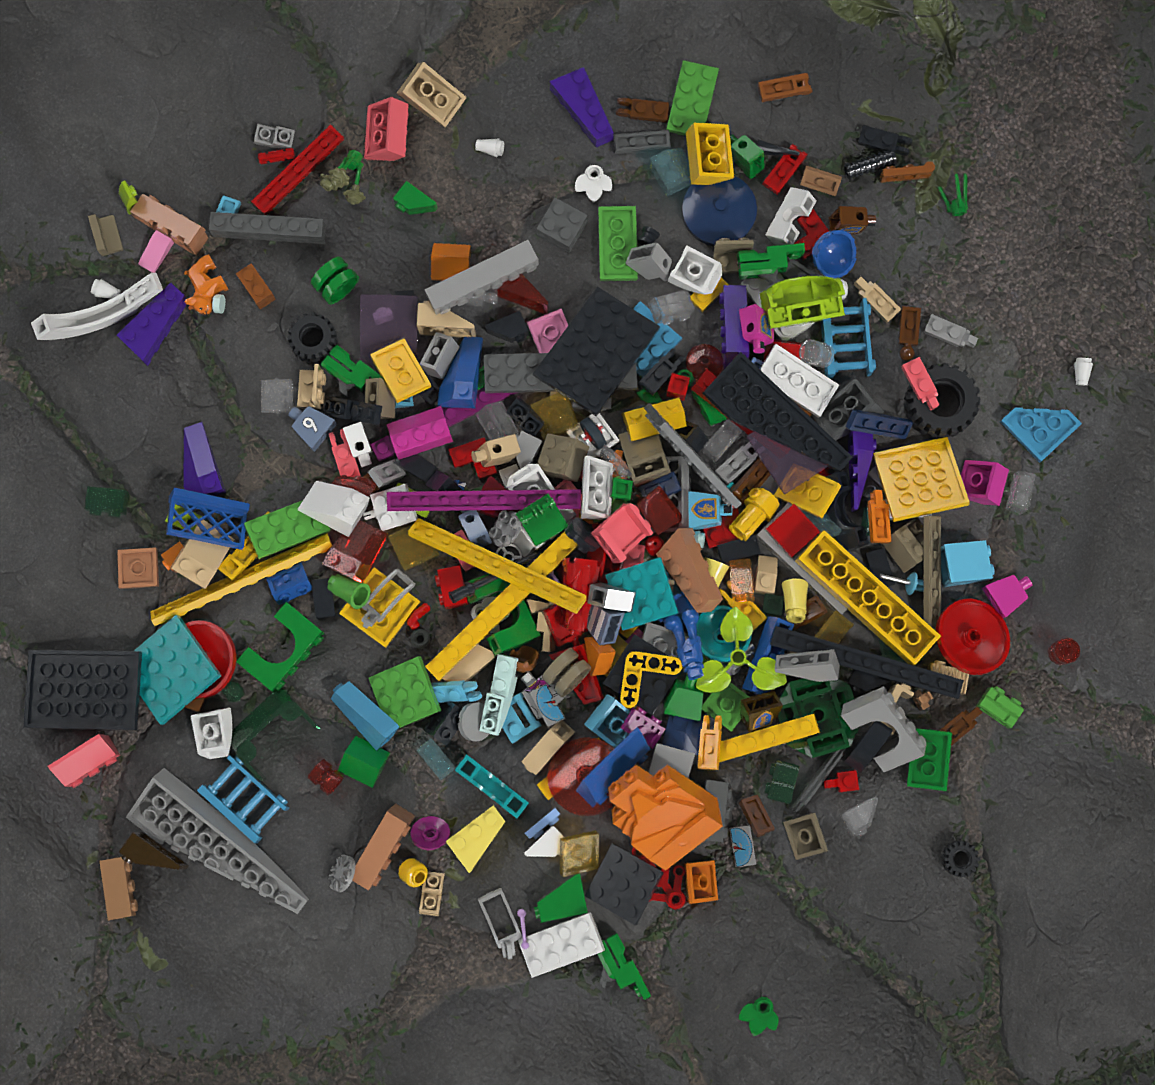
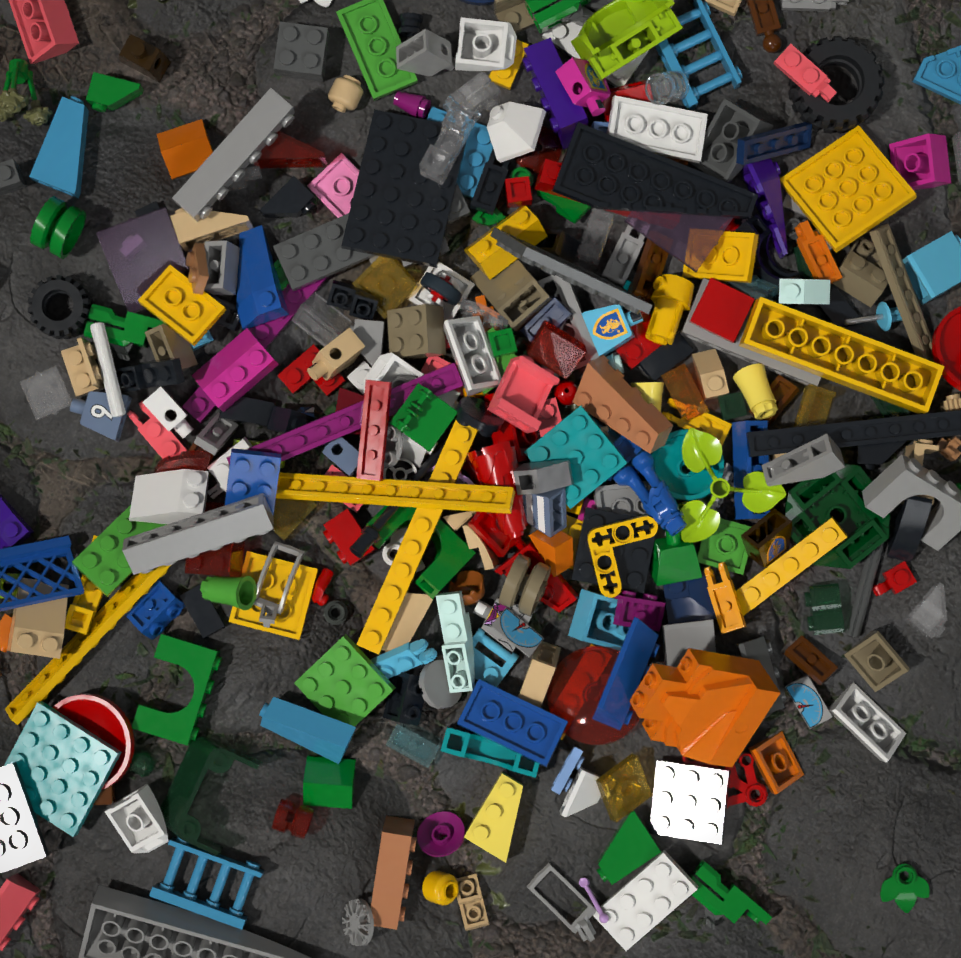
camera: 20 degrees left, 5 degrees up
none -> dark azure slope [29,96,89,199]
none -> white axle [90,322,126,417]
none -> dark brown torso [119,34,171,83]
none -> light grey brick [122,493,274,575]
none -> medium nougat plate [186,243,209,295]
none -> blue plate [224,448,281,515]
none -> tan head [328,75,363,113]
none -> plate [356,380,392,481]
none -> magenta cone [393,91,431,119]
none -> clear arch [419,102,476,185]
none -> blue plate [457,679,568,767]
none -> white slope [487,101,546,163]
none -> light aqua slope [779,279,831,304]
none -> white slope [828,682,906,763]

